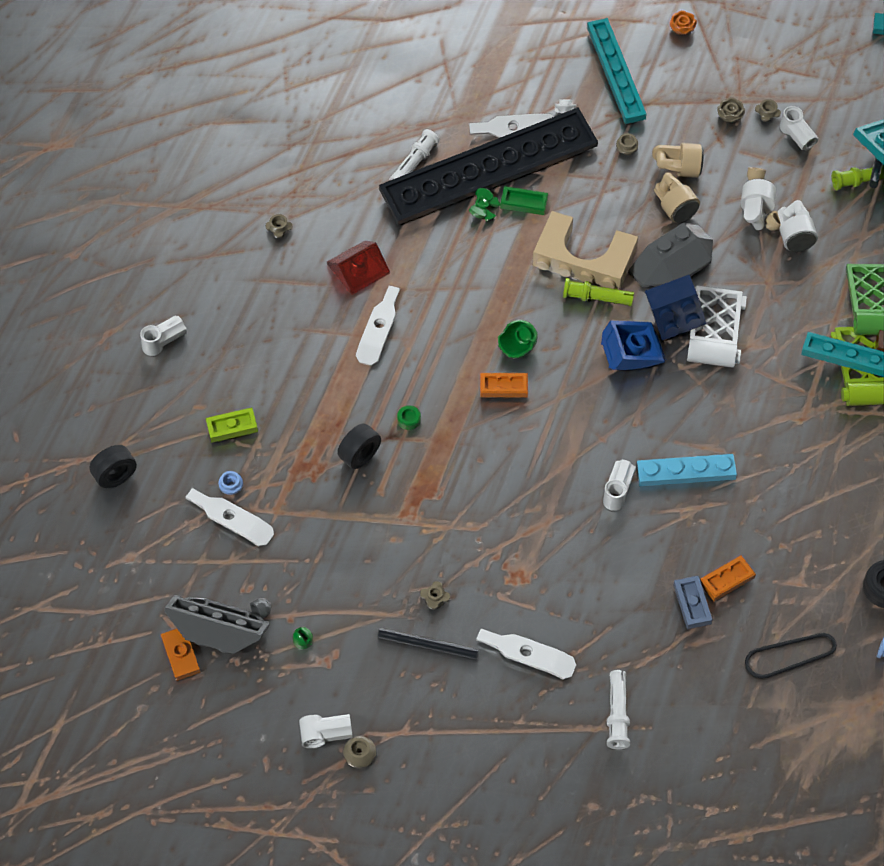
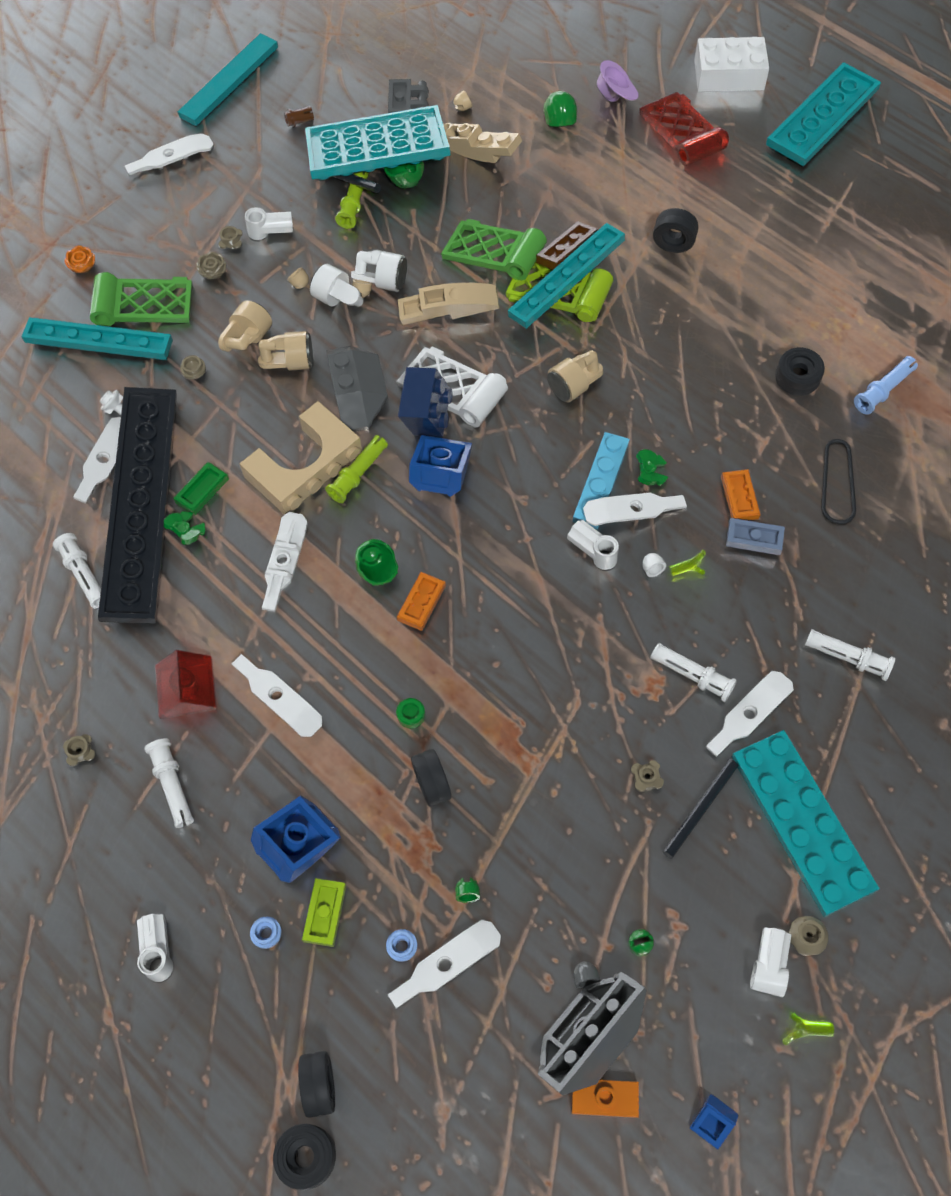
camera: 65 degrees left, 5 degrees up
none -> bright green piece [90,272,192,327]
none -> white piece [125,134,214,176]
none -> white pin [144,738,194,828]
none -> light blue plate [250,916,282,949]
none -> blue slope [251,796,341,883]
none -> white piece [262,512,308,612]
none -> black tyre [273,1124,336,1190]
none -> tan slope [398,283,499,325]
none -> green hinge [455,877,480,903]
none -> tan piece [547,350,603,402]
none -> white piece [583,493,687,526]
none -> green piece [636,449,668,486]
none -> white hinge [642,553,666,577]
none -> white pin [651,643,737,702]
none -> clear neon green bar [669,550,706,576]
none -> blue slope [690,1094,739,1150]
none -> teal plate [731,730,880,917]
none -> clear neon green bar [782,1013,834,1046]

